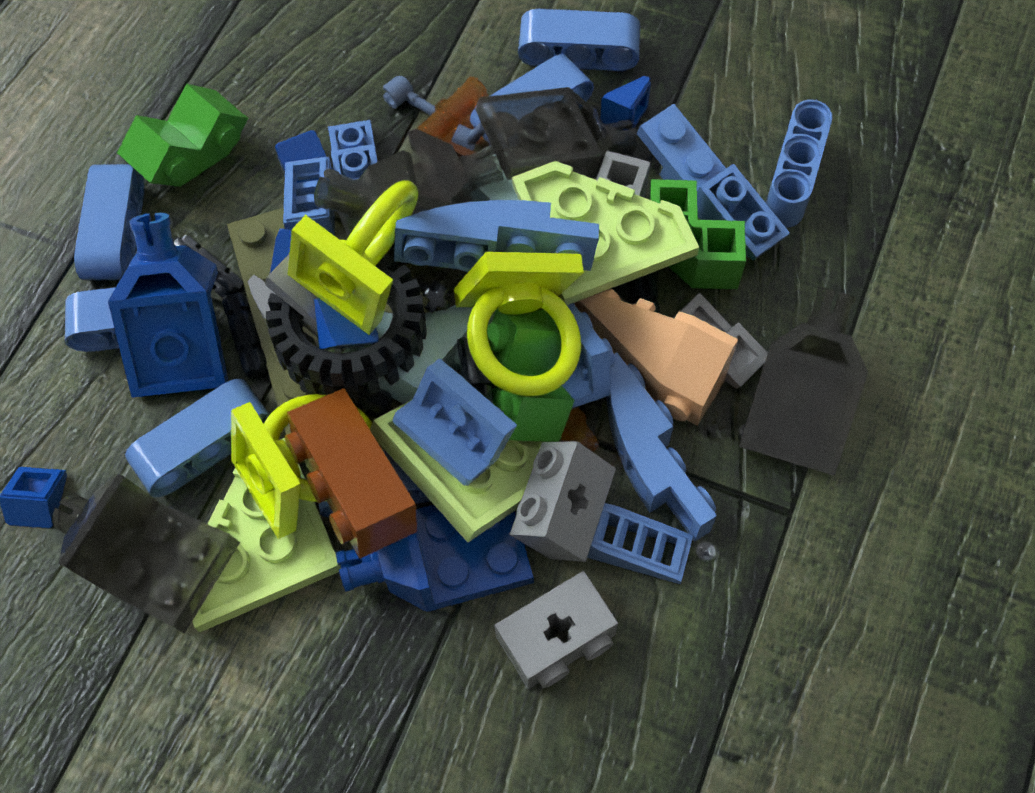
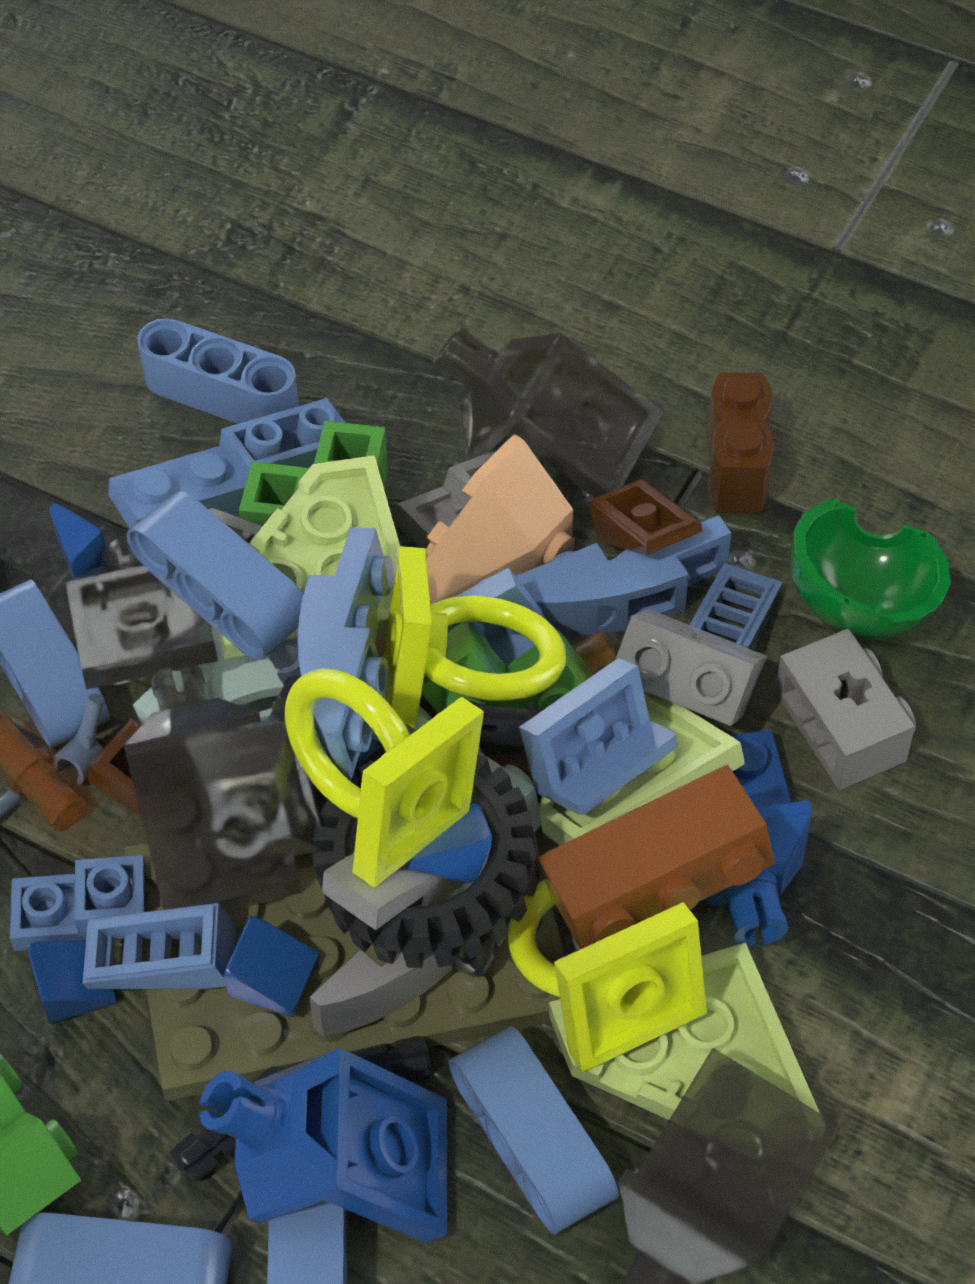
camera: 85 degrees left, 10 degrees down
none -> medium blue beam [127,491,303,660]
none -> reddish brown slope [589,479,703,555]
none -> reddish brown brick [707,372,774,513]
none -> green cylinder [790,498,951,640]

